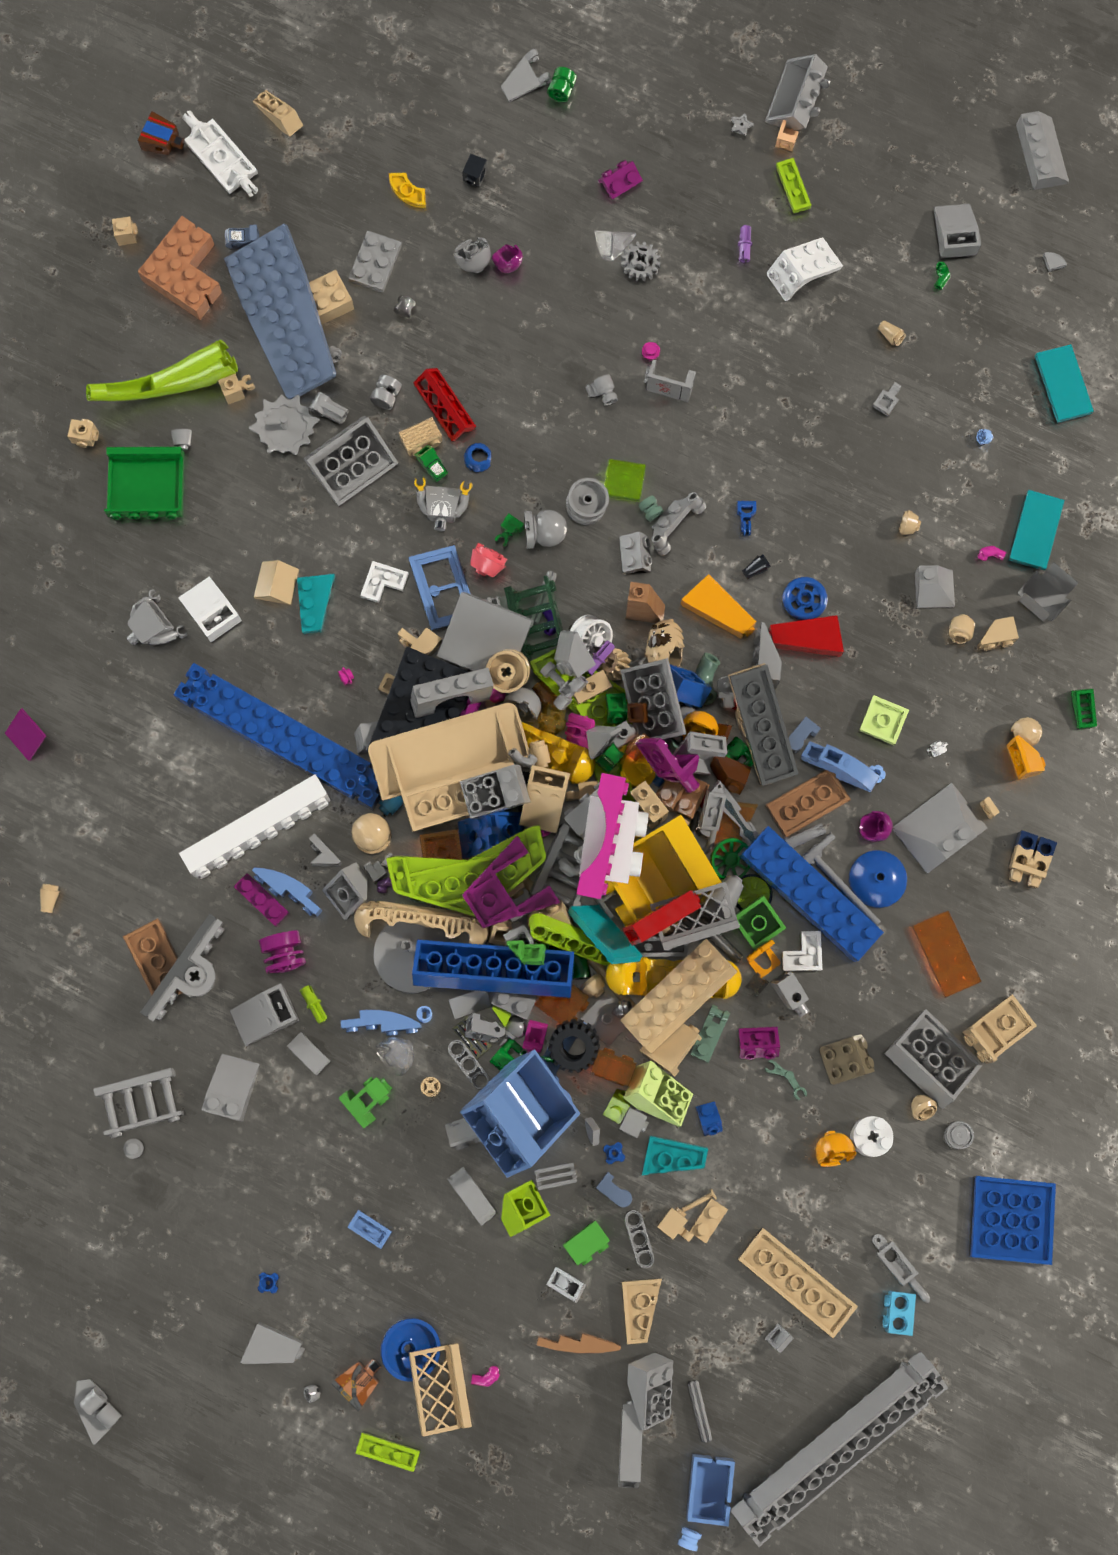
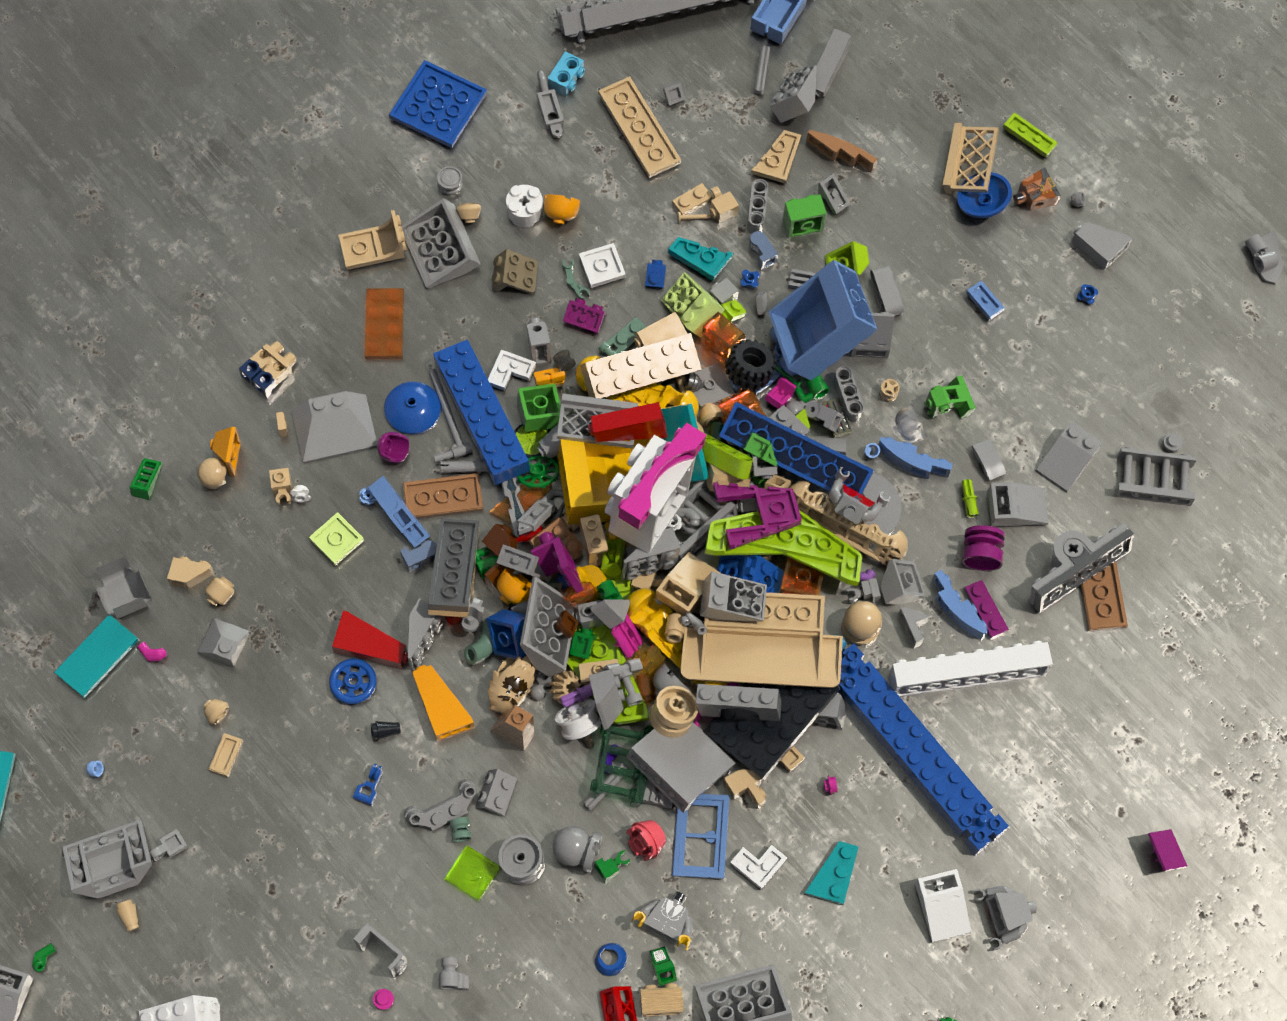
camera: 160 degrees left, 10 degrees down
tan cone [40,884,60,913] -> none
tan slope [254,560,299,605] -> none
dark pink arm [471,1366,500,1387] -> none
none -> light grey slope [63,819,152,899]
none -> tan tile [208,733,243,778]
none -> tan brick [269,468,293,505]
none -> white plate [579,243,626,288]
none -> light grey torso [829,467,891,524]

